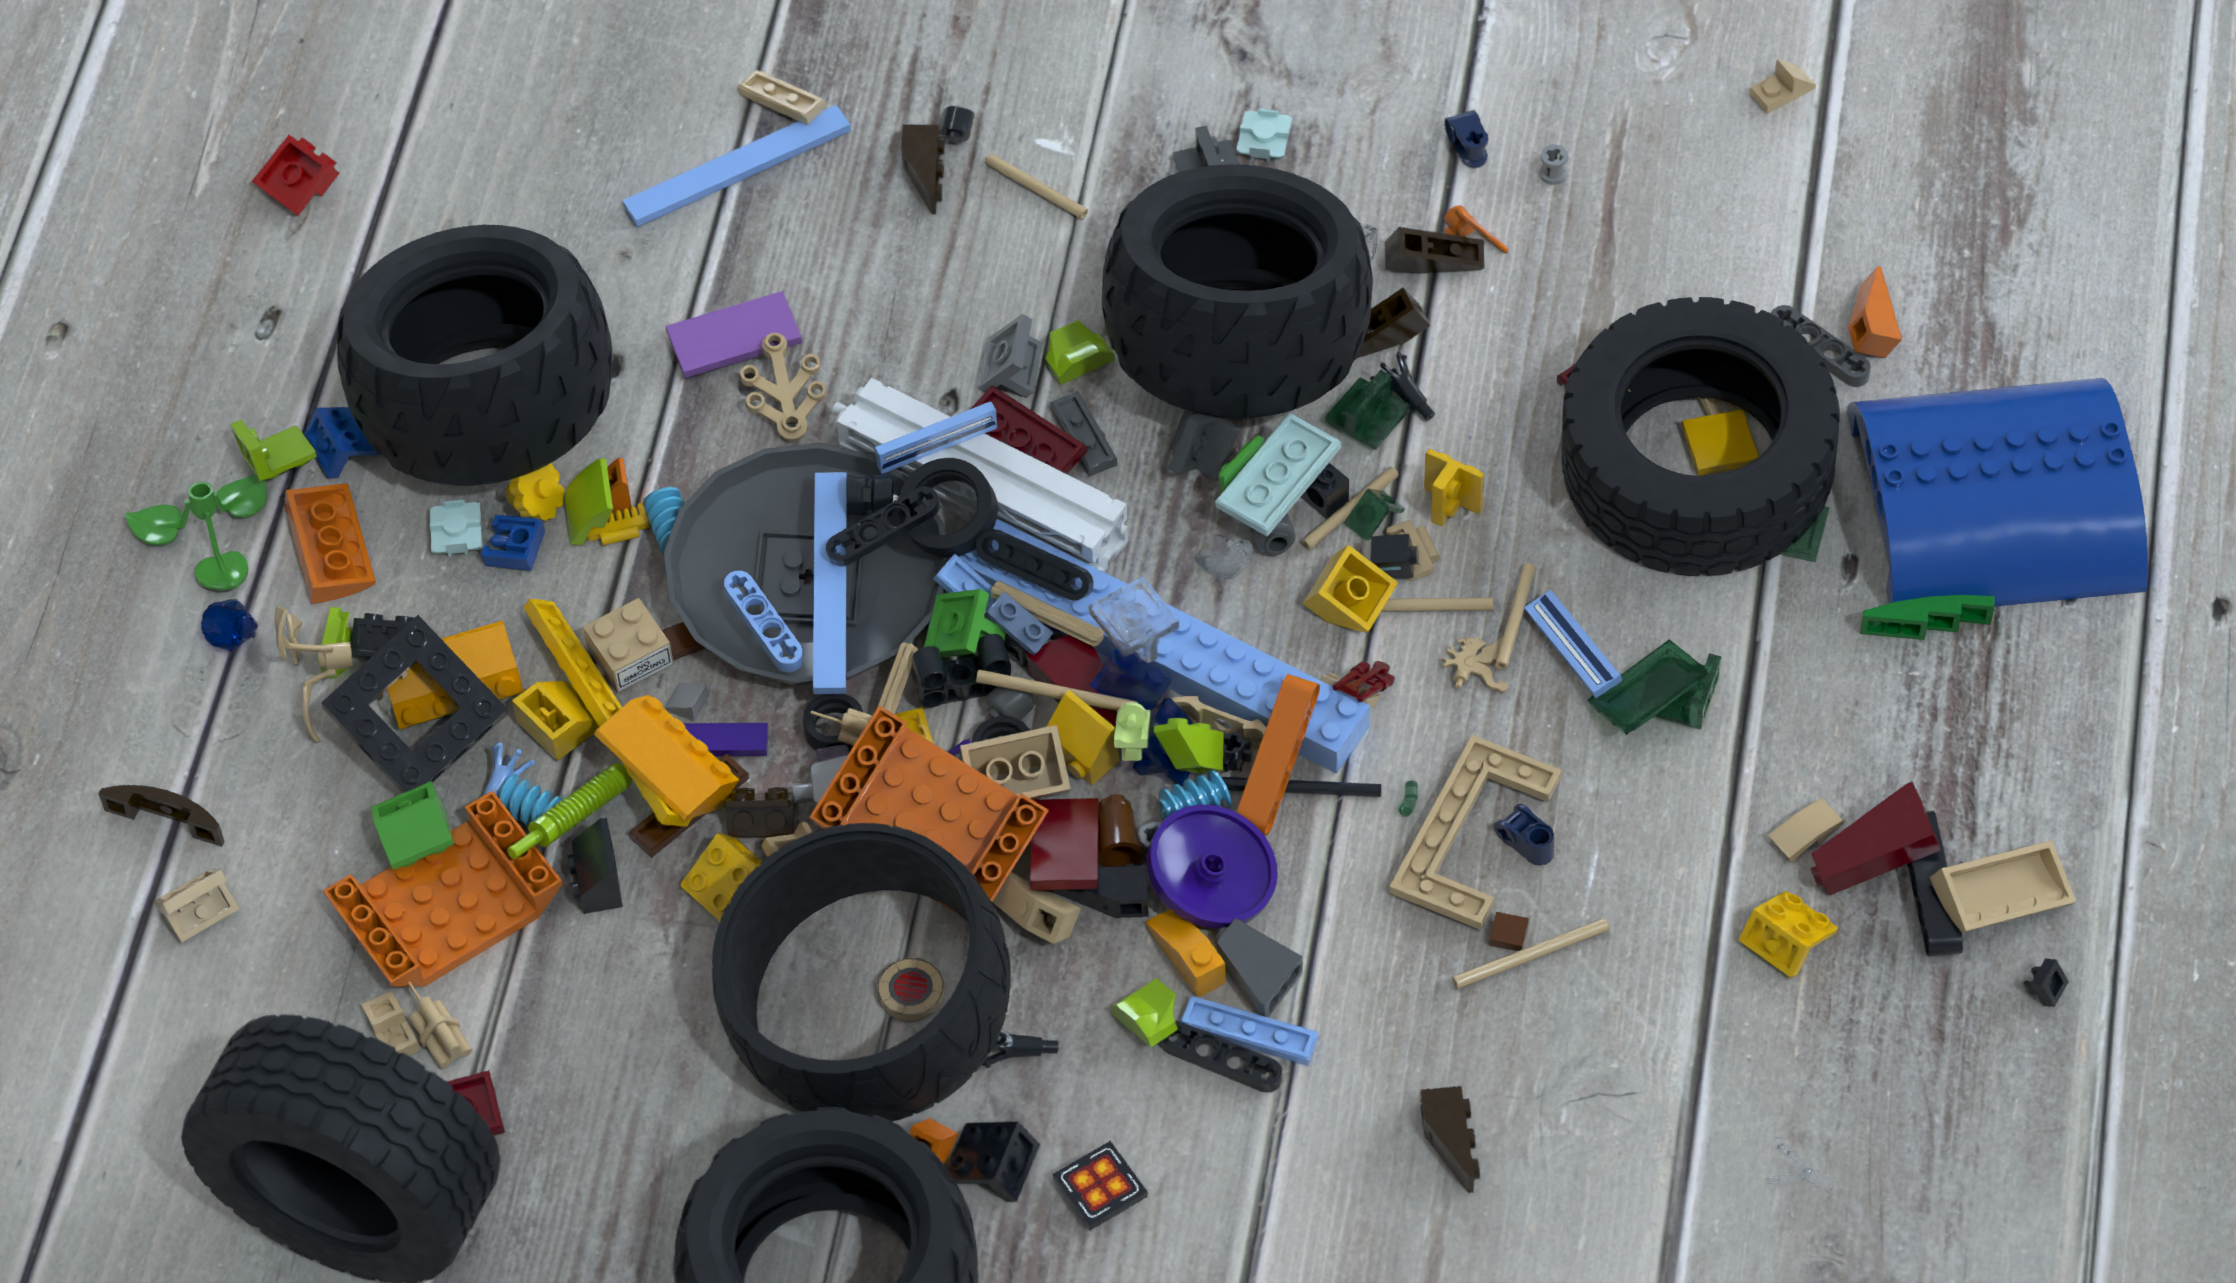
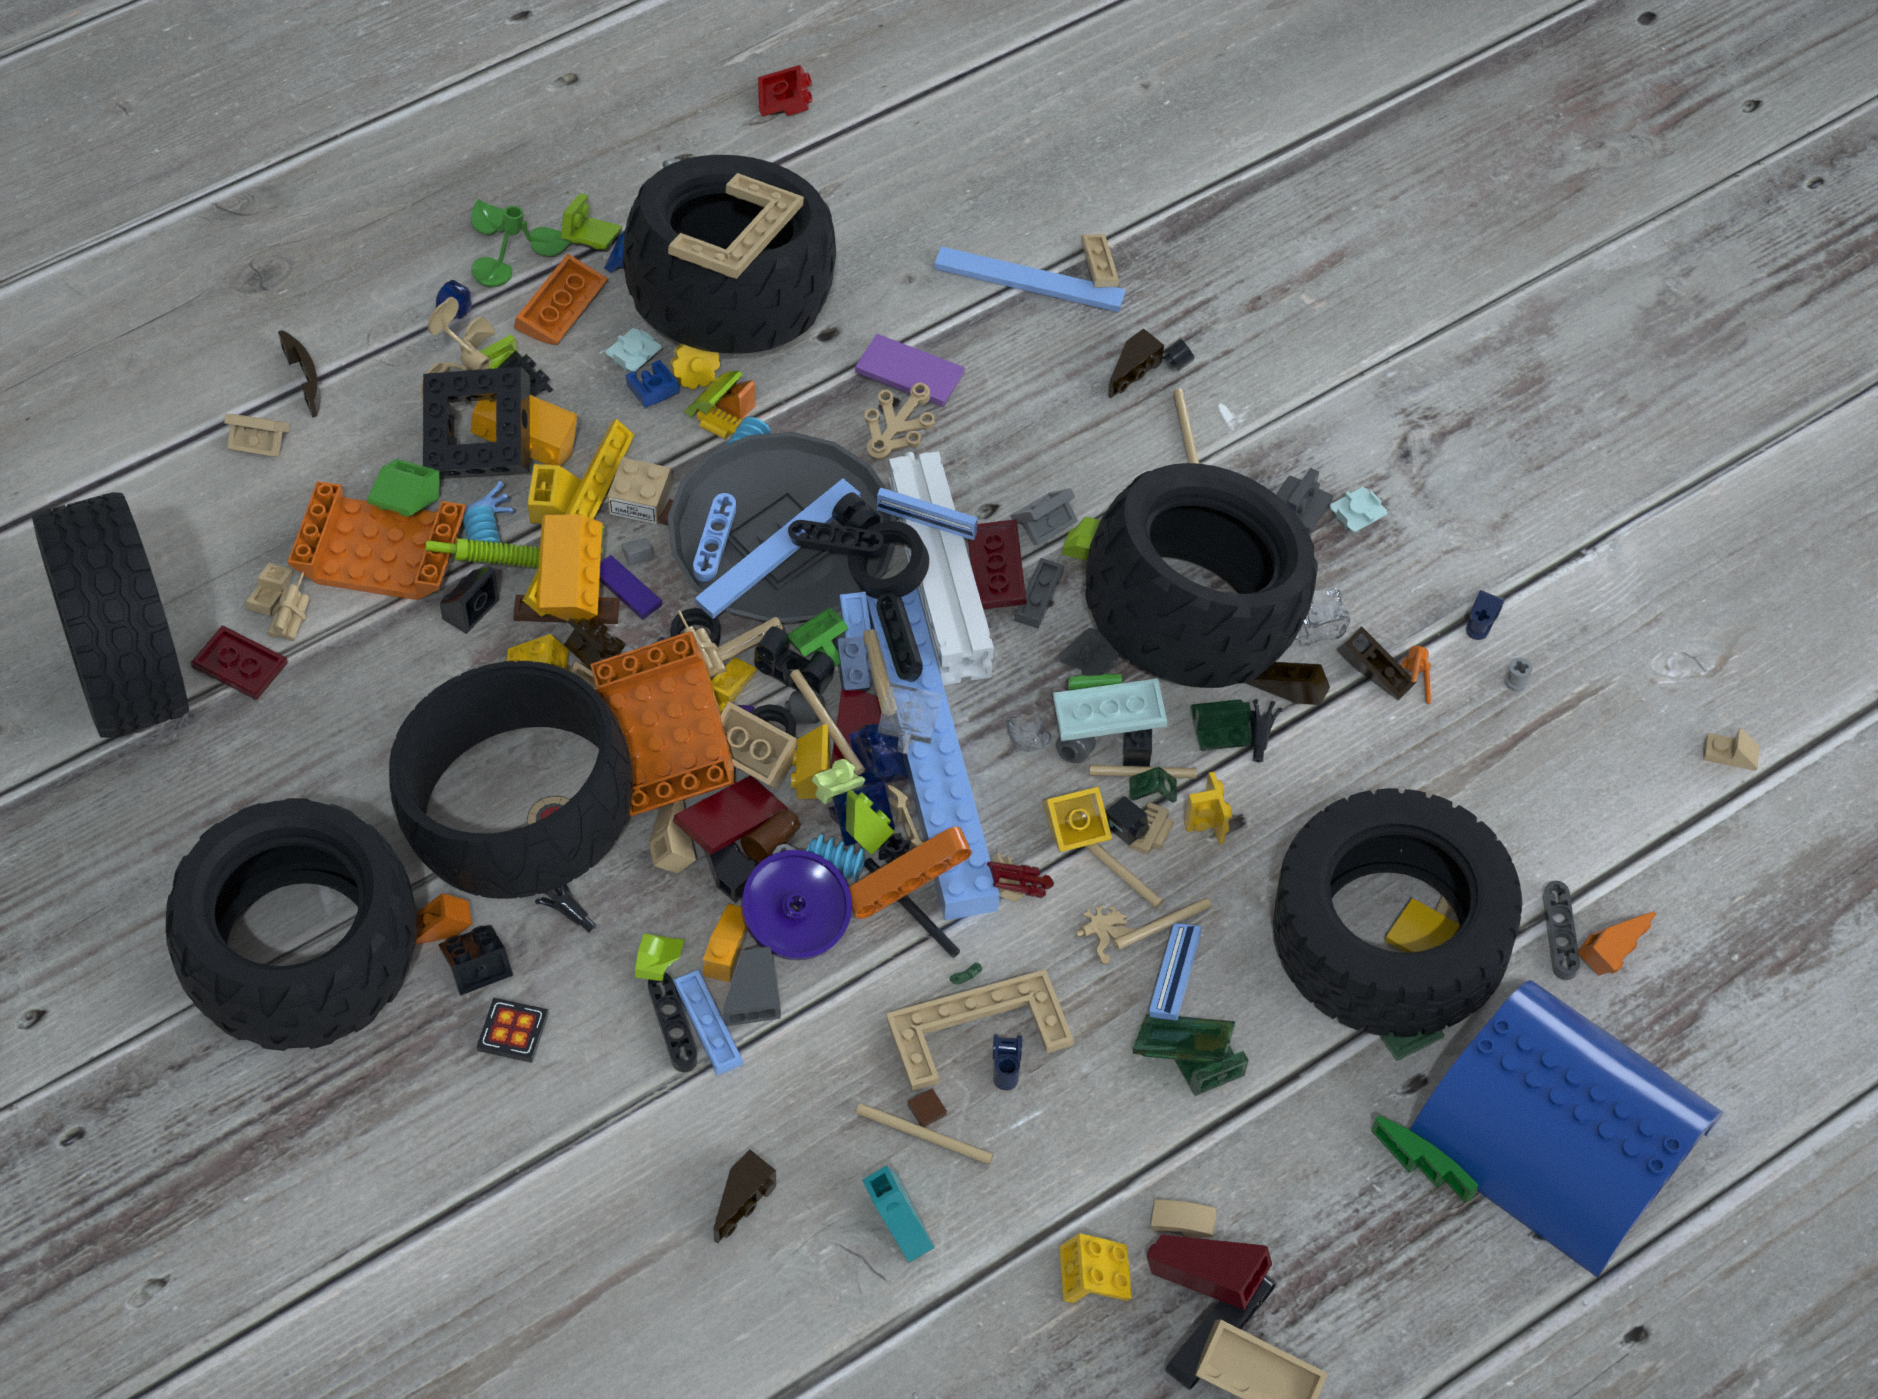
camera: 40 degrees right, 0 degrees up
none -> tan plate [668,173,804,279]
none -> teal slope [862,1165,935,1263]

